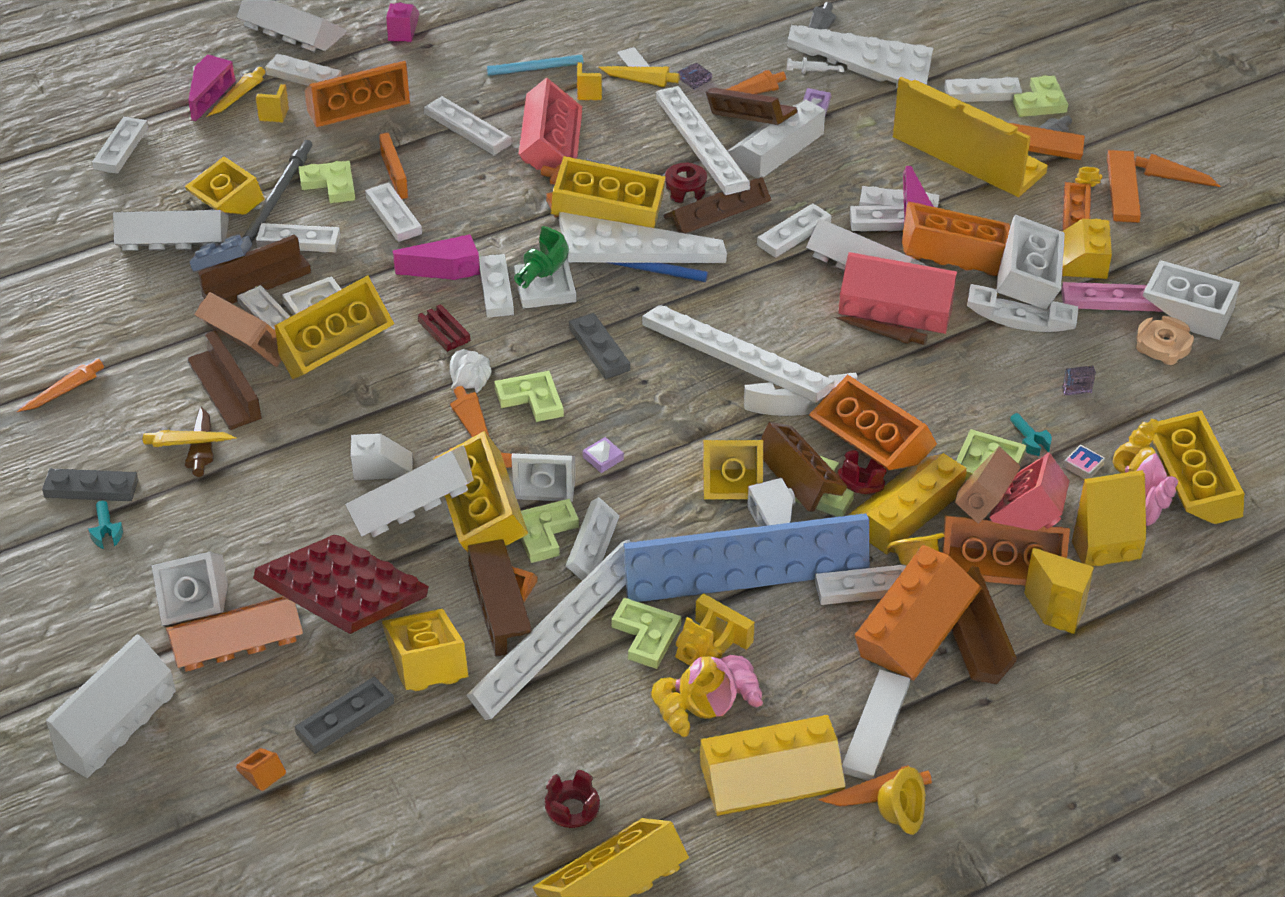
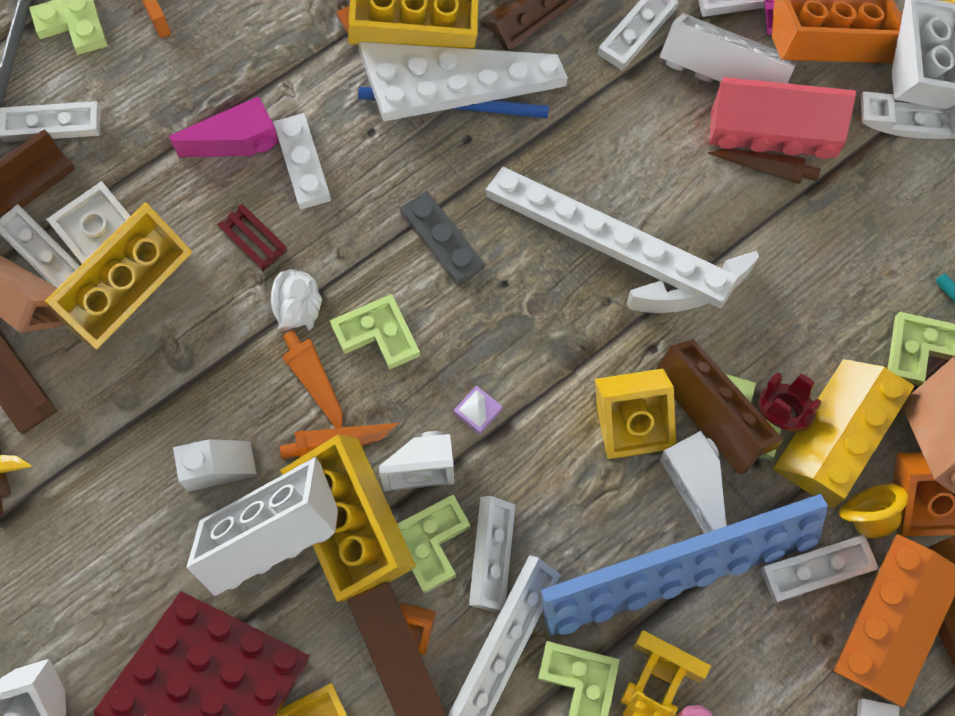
camera: 10 degrees left, 25 degrees up
white plate [365,183,422,242] -> none
green piece [514,226,569,288] -> none
white plate [514,259,576,308] -> none
orange slope [809,374,937,470] -> none

